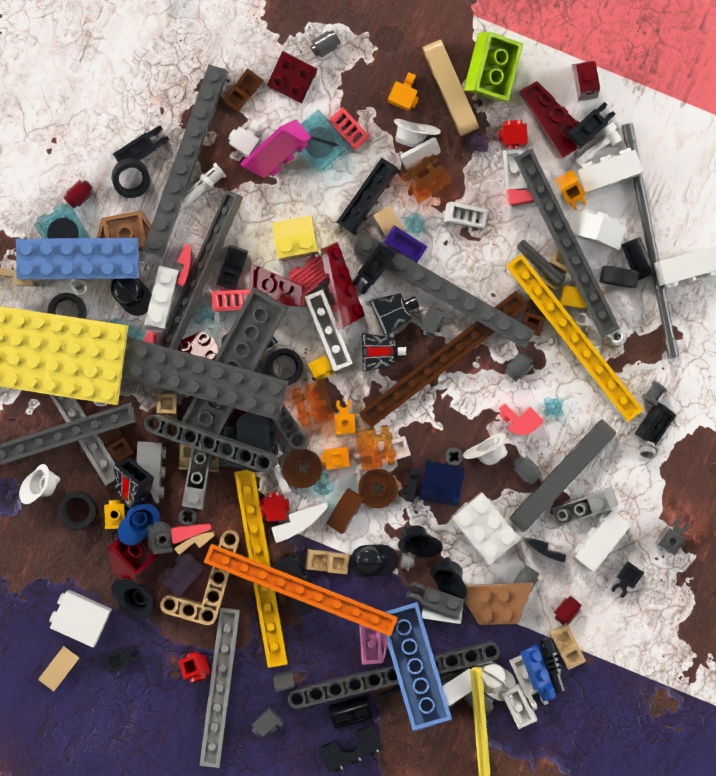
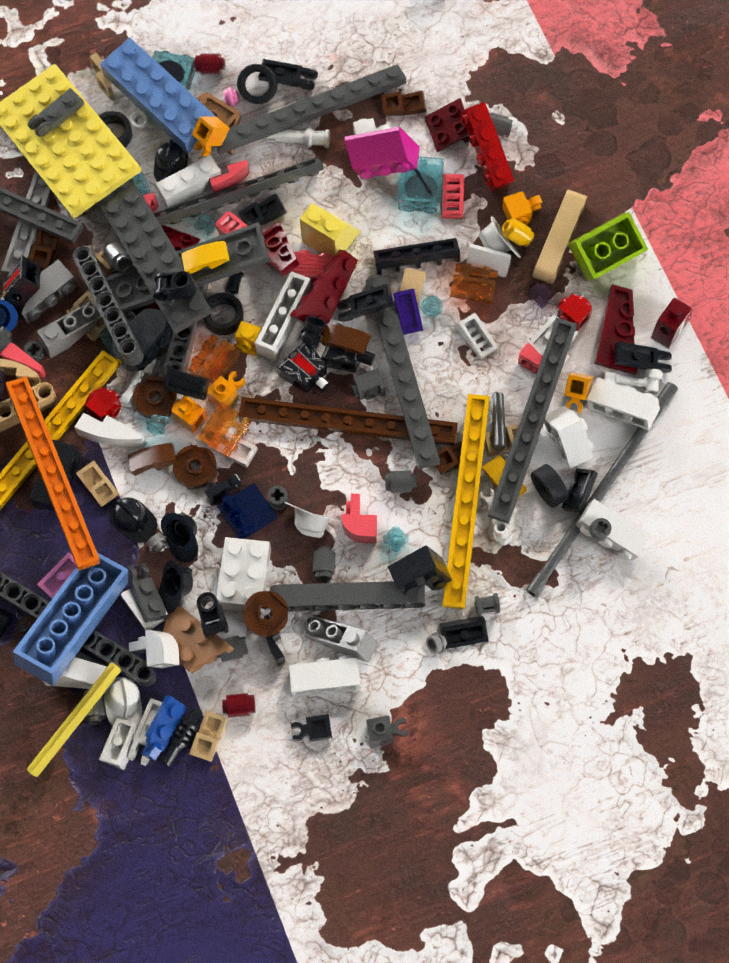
camera: 50 degrees right, 20 degrees down
none -> dark grey hinge [27,88,85,137]
none -> flat silver brick [104,243,132,272]
none -> white brick [129,630,179,668]
none -> black piece [153,271,197,301]
none -> black plate [164,368,210,400]
none -> yellow slope [181,241,230,274]
none -> light orange brick [192,117,230,157]
none -> black piece [197,592,229,639]
none -> bright pink plate [223,86,240,107]
none -> reddish brown plate [242,591,288,637]
none -> black wheel [299,316,326,346]
none -> reddish brown slope [320,323,371,355]
none -> black brick [387,545,452,596]
none -> red brick [461,102,514,192]
none -> yellow brick [502,218,534,247]
none -> dark grey bush [589,518,612,540]

